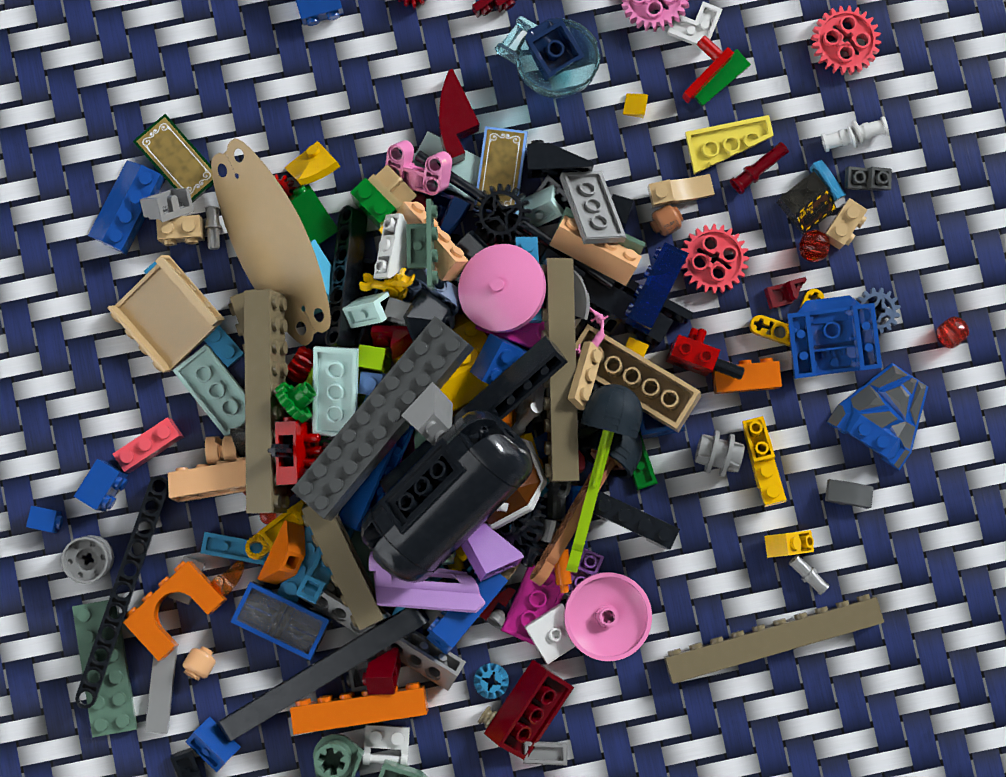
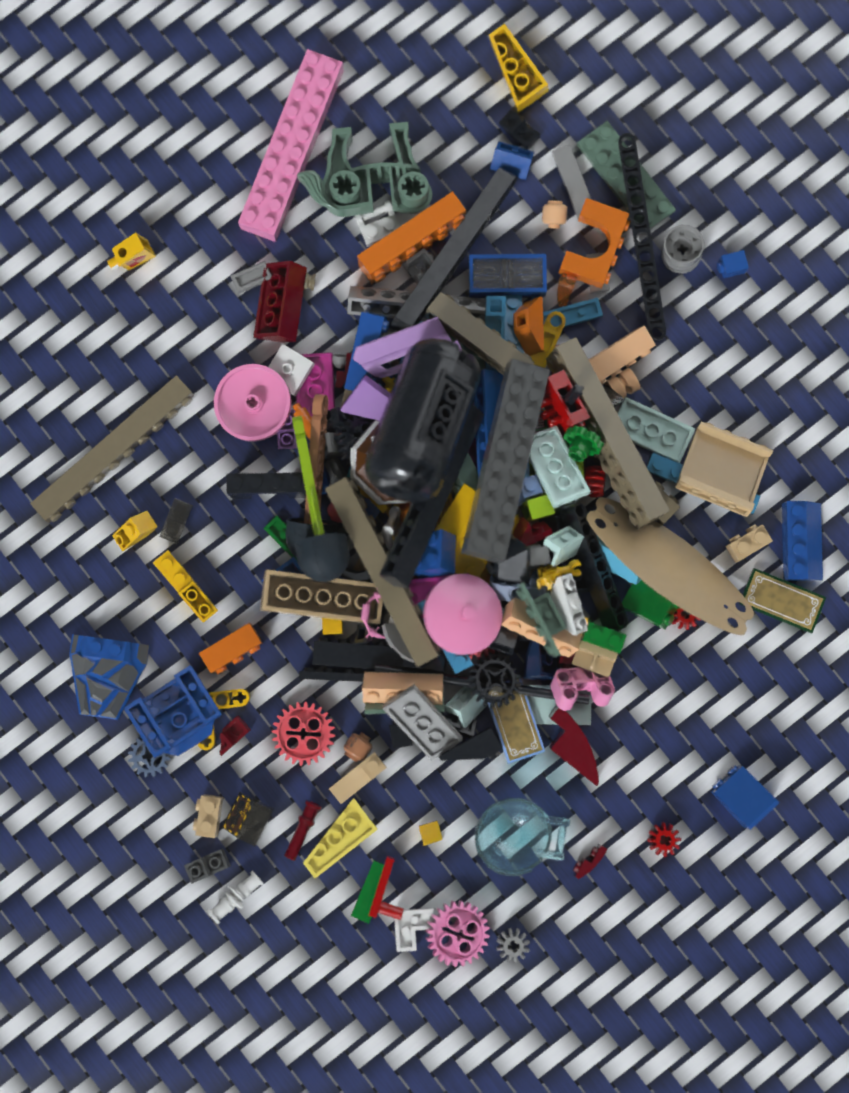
camera: 155 degrees right, 0 degrees up
blue brick [73,459,129,511] -> none
coral brick [113,417,184,473] -> none
light grey window [140,188,194,223] -> none
light grey axle [204,206,222,250] -> none
yellow plate [284,141,340,185] -> none
dark red slope [362,648,402,695] -> none
light grey slope [401,382,453,445] -> none
dark azure gear [474,663,509,699] -> none
dark blue slope [525,18,585,81] -> none
tan plate [567,341,602,410] -> none
clear blue brick [625,242,689,334] -> none
red piece [665,328,745,380] -> none
light grey piece [695,430,745,477] -> none
light grey pin [789,554,830,595] -> none
clear red piece [799,230,830,262] -> none
dark azure slope [809,160,846,202] -> none
coral gear [811,6,881,75] -> none
dark grey slope [825,479,874,509] -> none
clear red piece [936,316,970,349] -> none
none -> clear smoke slope [159,498,193,544]

